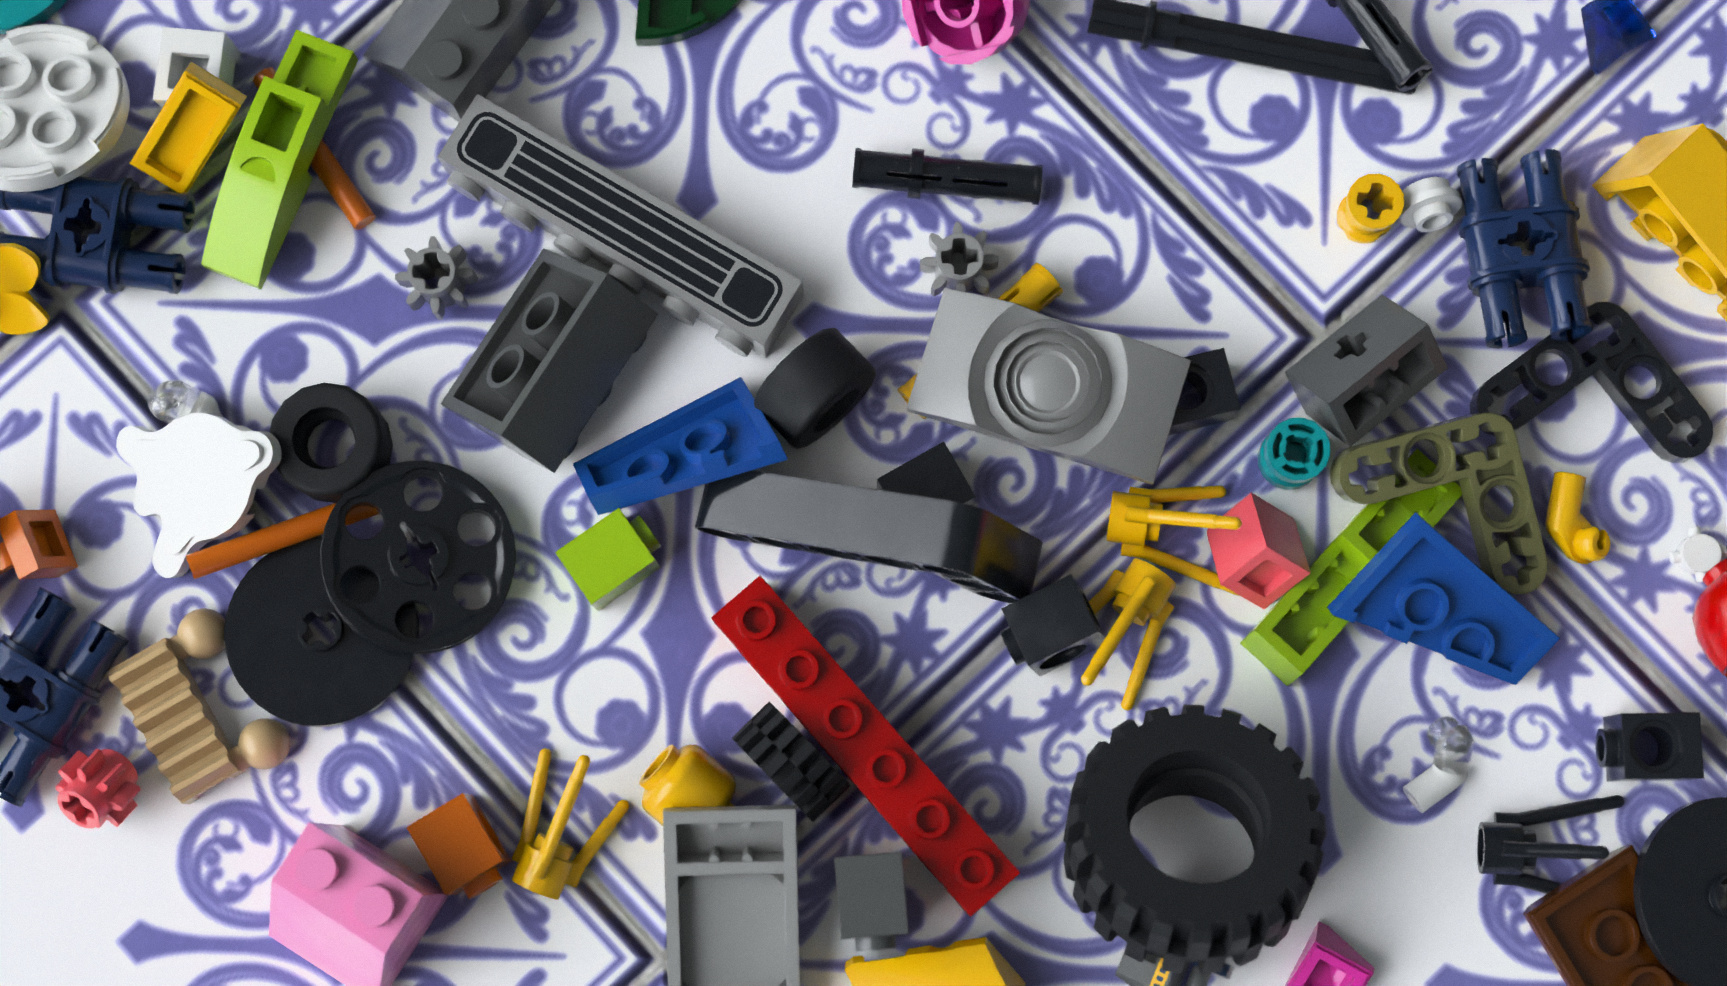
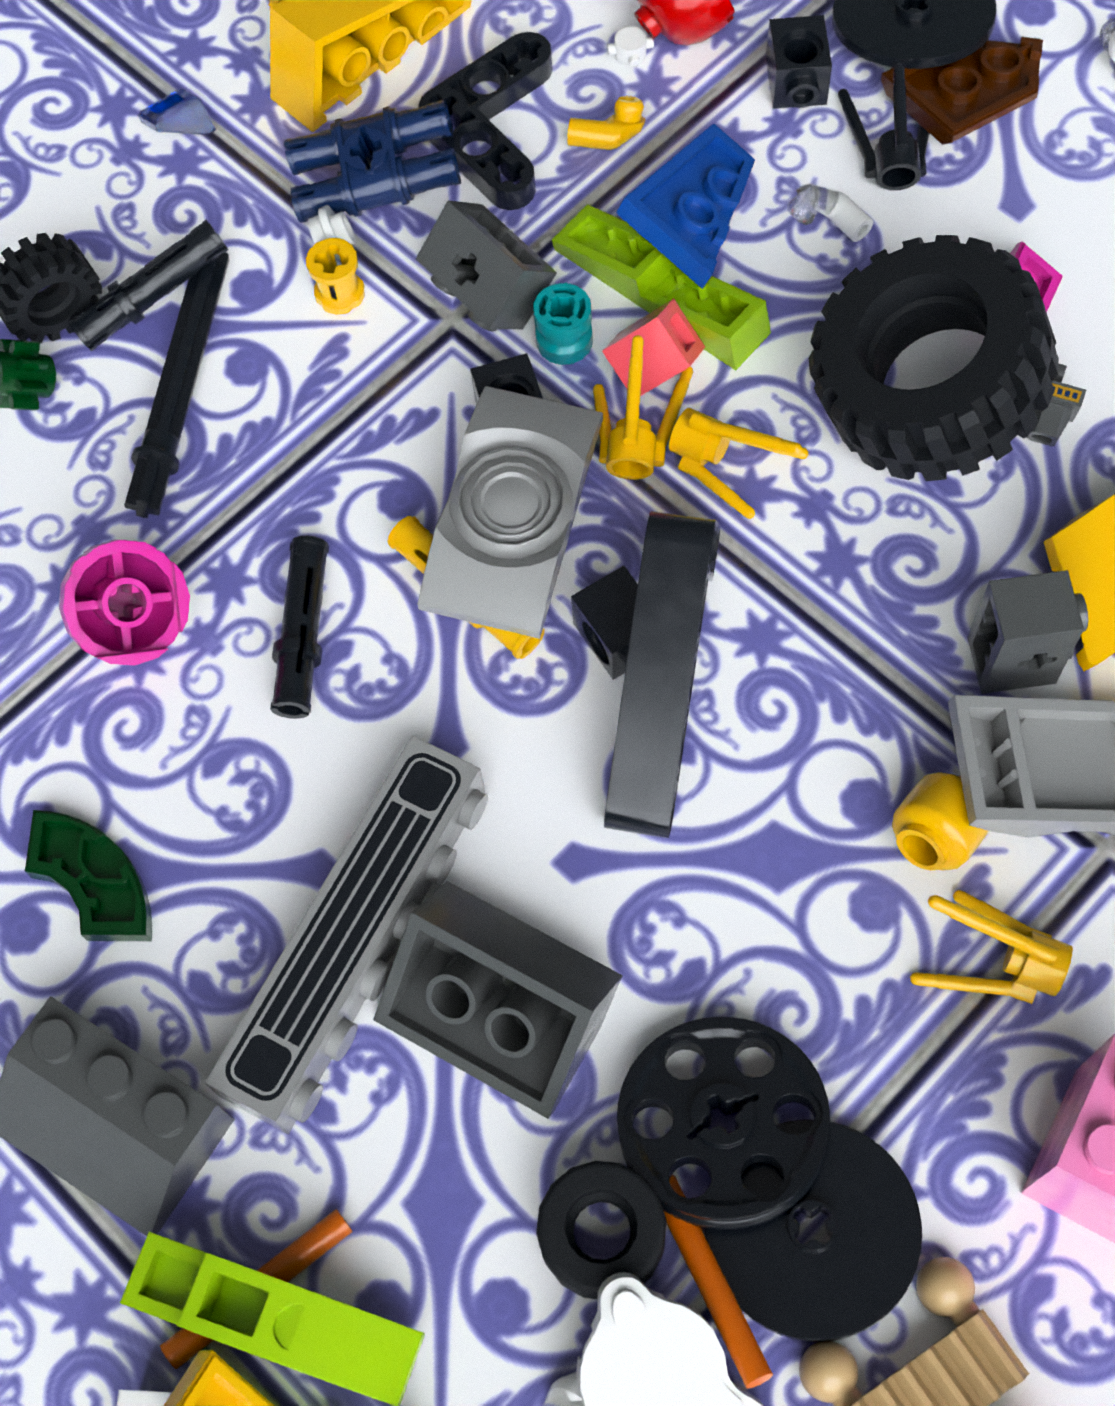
camera: 90 degrees left, 15 degrees down
light grey gear [395,236,478,319] -> none
orange brick [406,793,512,899] -> none
lime brick [555,508,661,611] -> none
blue wing [573,377,788,515] -> none
red brick [711,575,1020,917] -> none
black tyre [732,702,851,822] -> none
black tyre [754,328,876,449] -> none
light grey gear [920,222,999,296] -> none
black brick [1000,574,1106,676] -> none
olive beam [1330,413,1548,595] -> none

